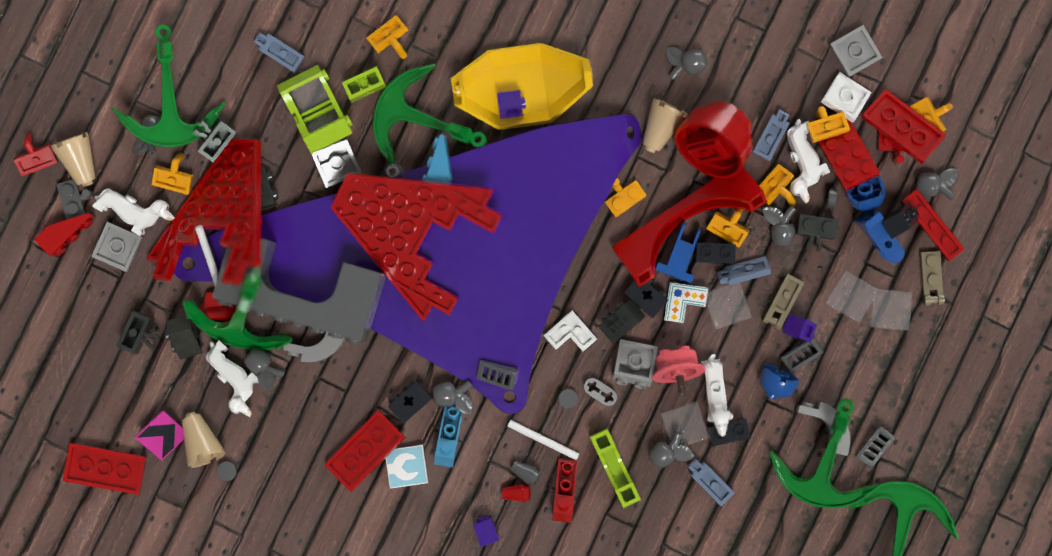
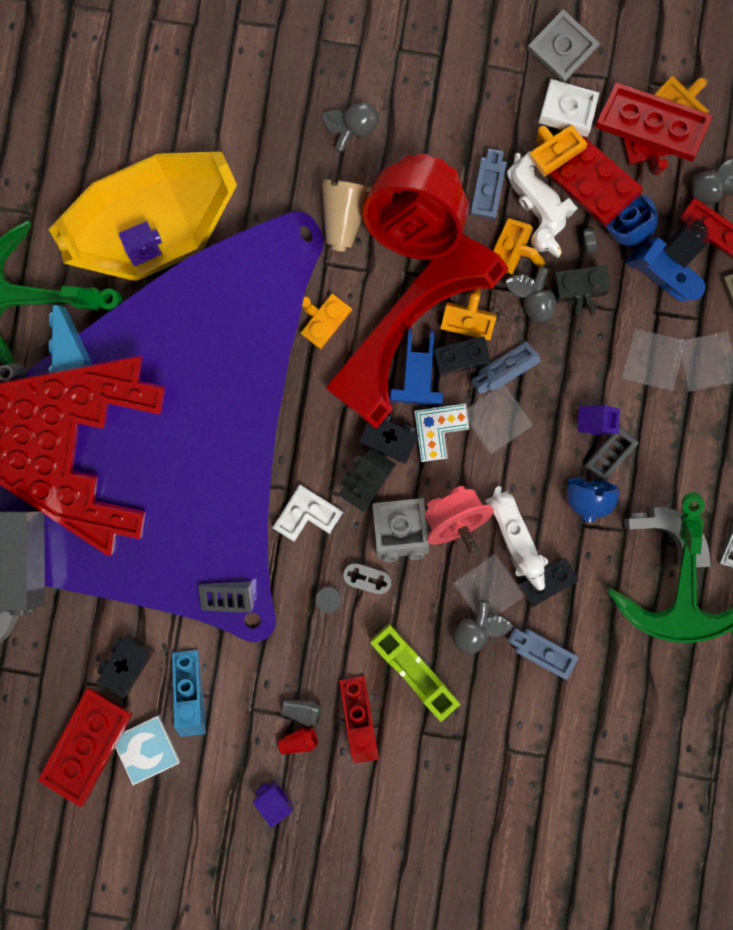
camera: 15 degrees left, 0 degrees up
dark grey piece [432,381,473,414] -> none
white bar [507,420,580,460] -> none
dark tan plate [762,274,804,330] -> none

